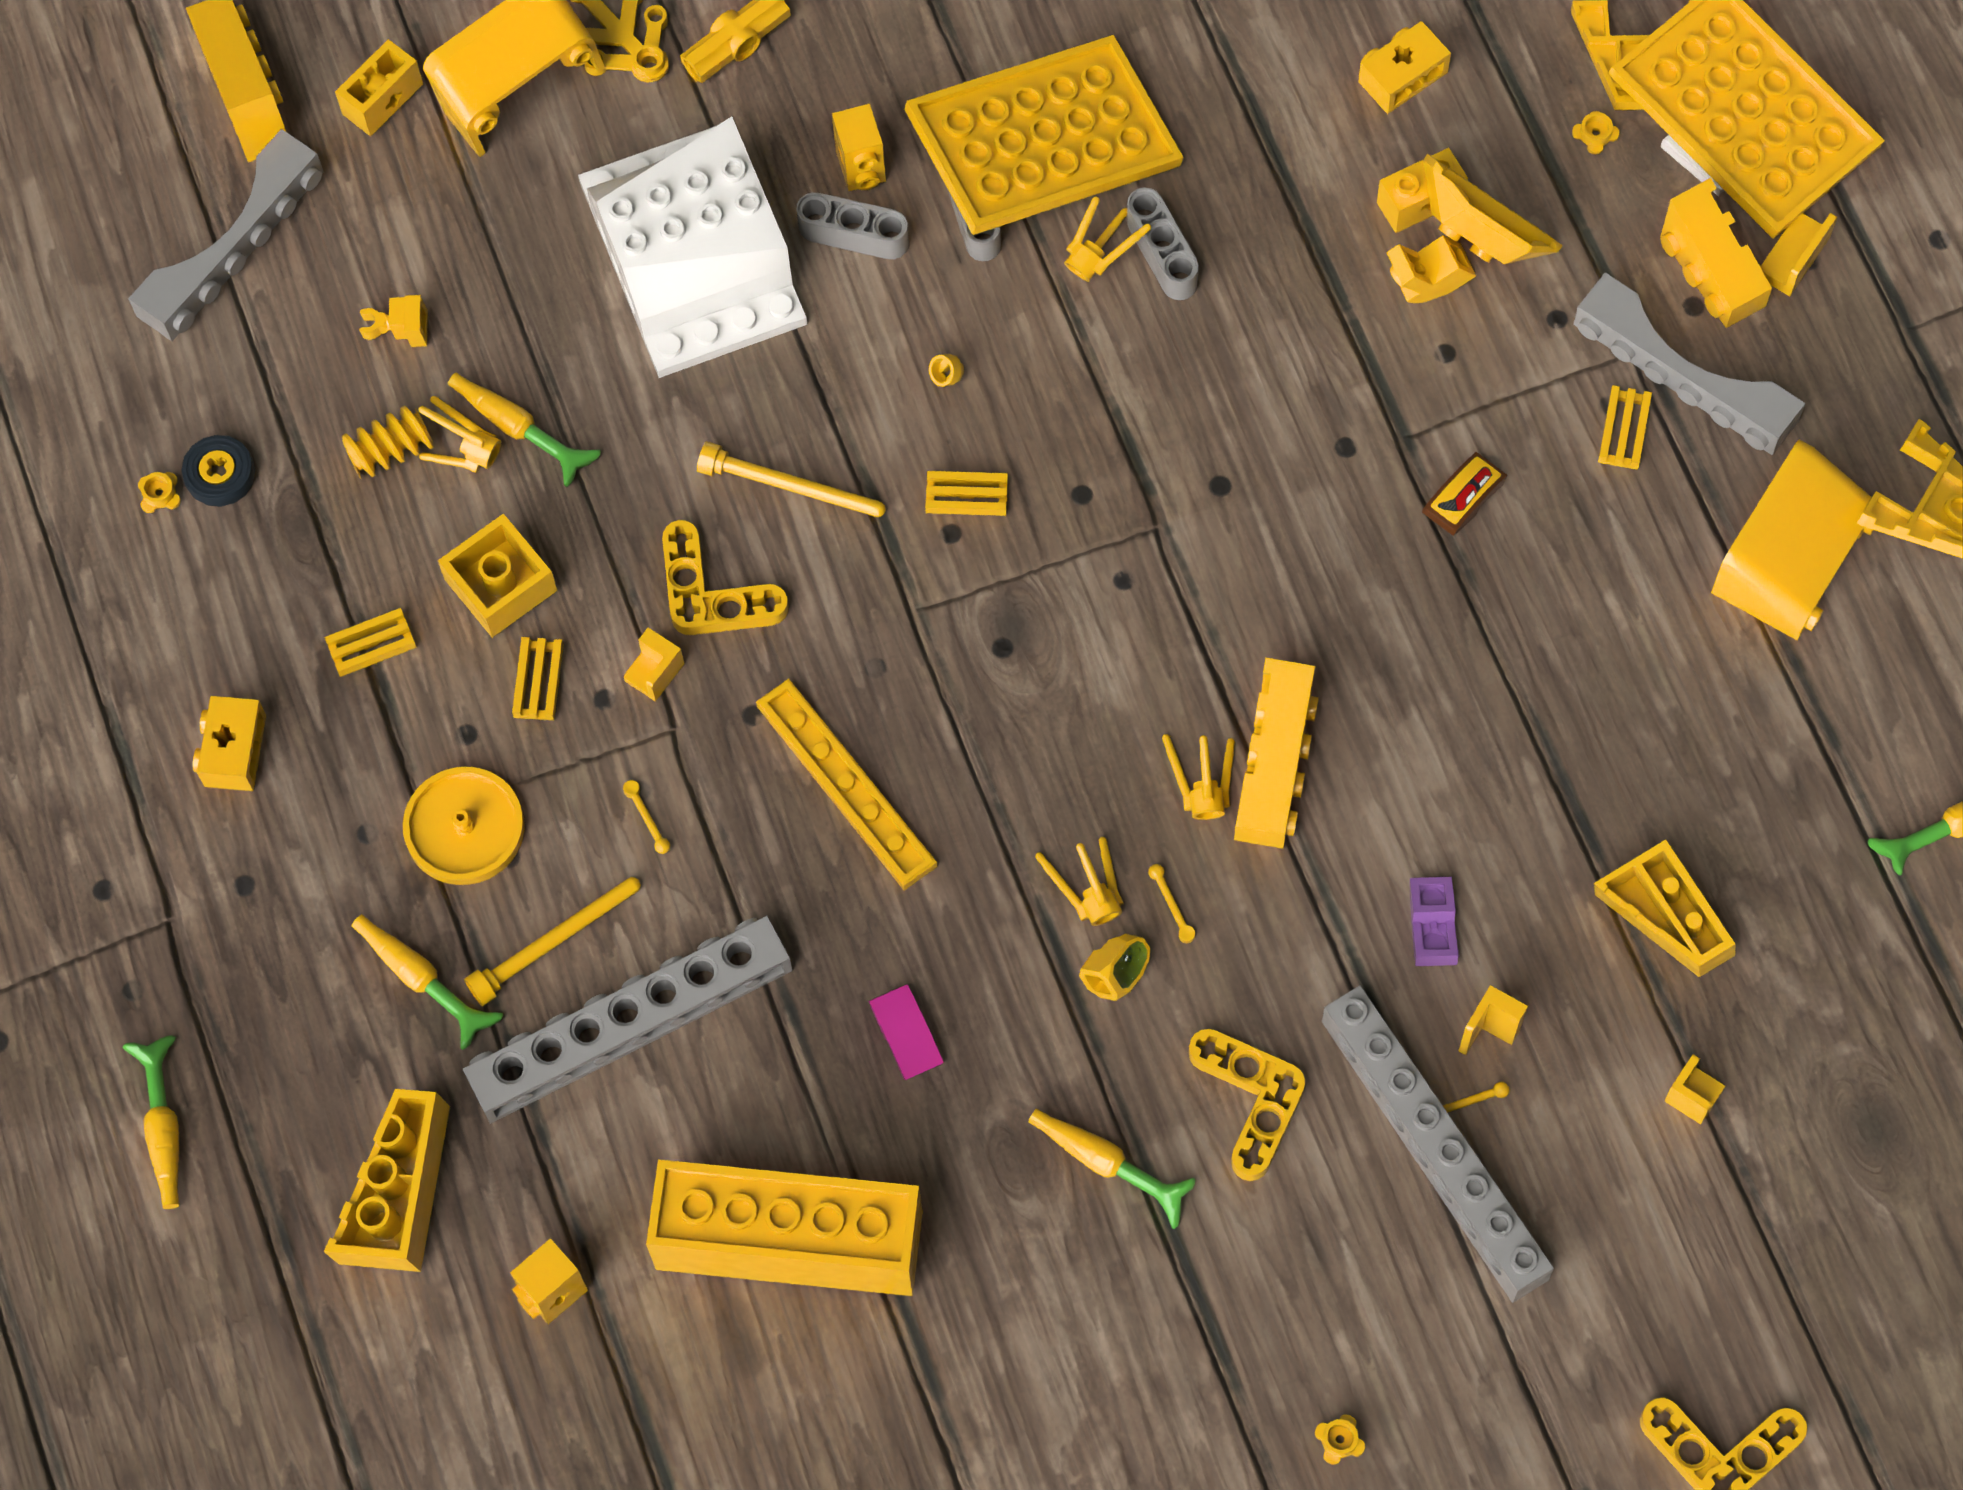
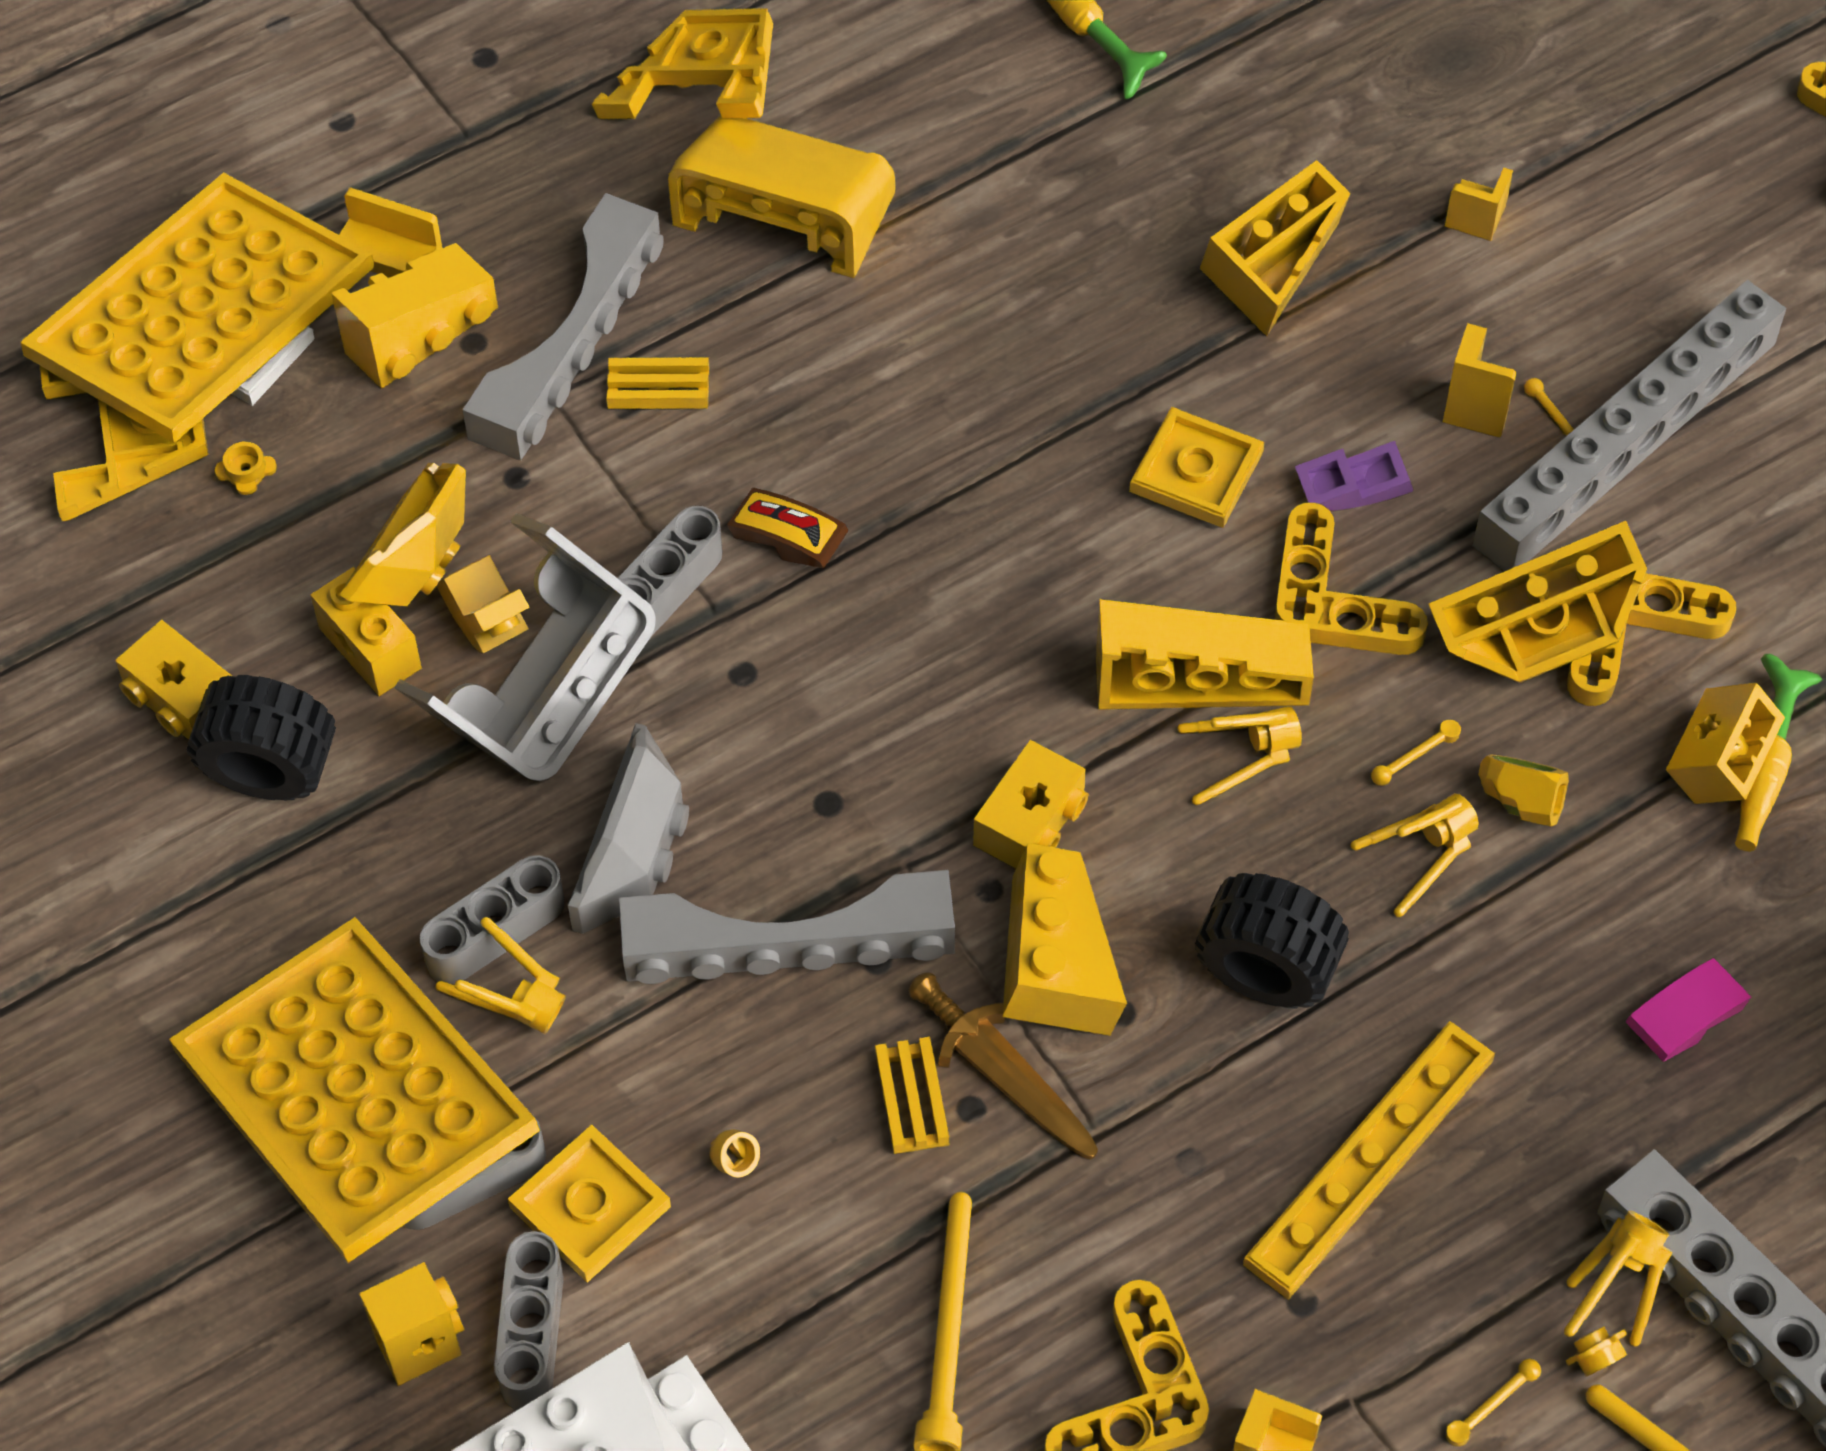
camera: 105 degrees left, 10 degrees down
none -> black tyre [186,675,336,801]
none -> light grey windscreen [394,513,656,781]
none -> yellow plate [508,1124,671,1283]
none -> light grey wedge [568,723,689,934]
none -> light grey beam [618,506,723,635]
none -> light grey arch [619,870,955,984]
none -> pearl gold sword [909,972,1098,1160]
none -> yellow brick [973,740,1089,868]
none -> yellow wedge [1002,843,1127,1036]
none -> yellow plate [1129,406,1265,528]
none -> black tyre [1194,873,1349,1009]
none -> yellow beam [1275,502,1428,655]
none -> yellow wedge [1428,521,1647,683]
none -> yellow plant [1564,1210,1673,1347]
none -> yellow plate [1565,1326,1627,1377]
none -> yellow brick [1666,683,1785,804]

